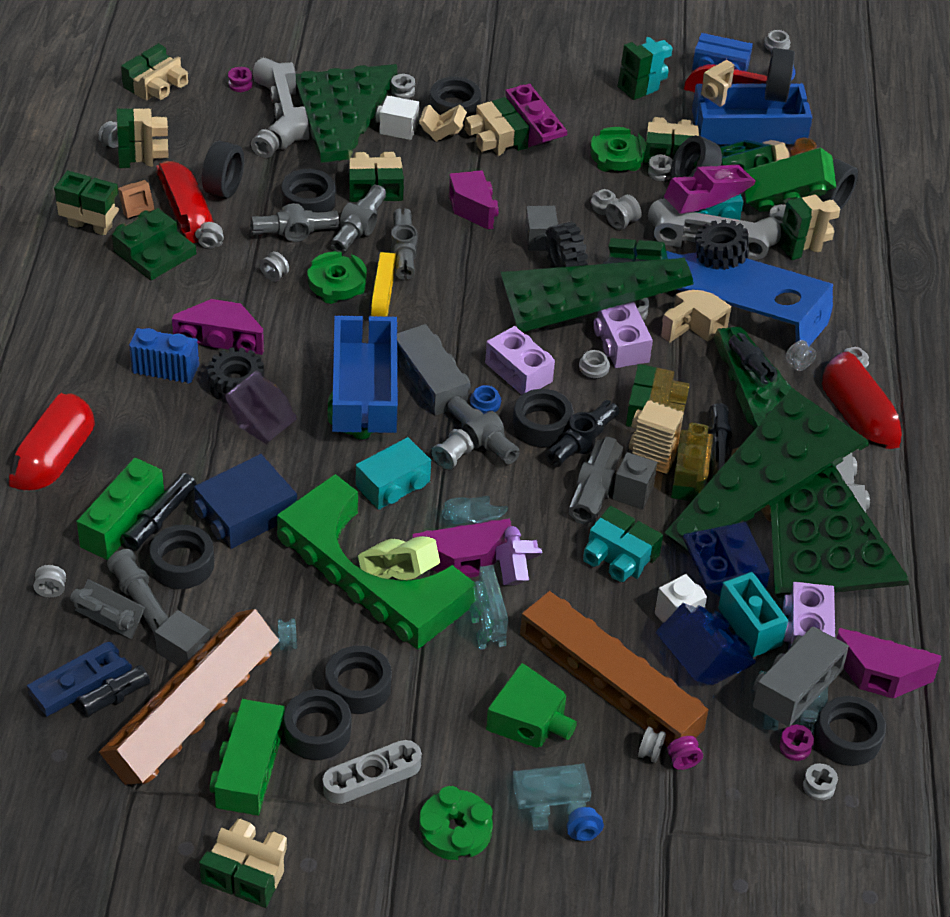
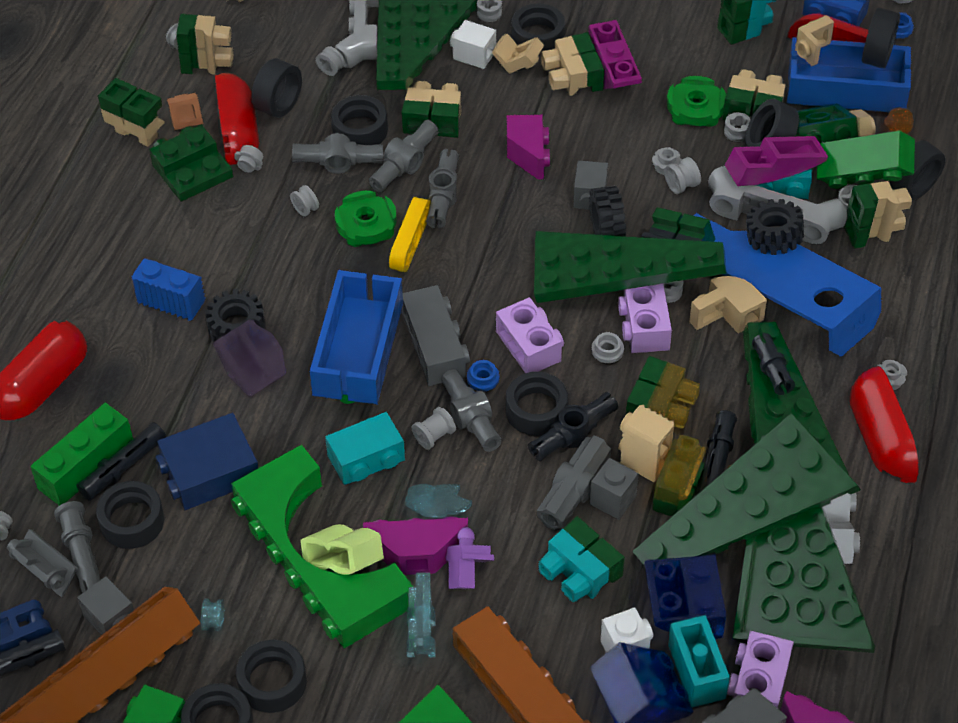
camera: 15 degrees right, 5 degrees up
magenta slope [172,299,264,355] -> none
clear bush [785,340,817,371] -> none

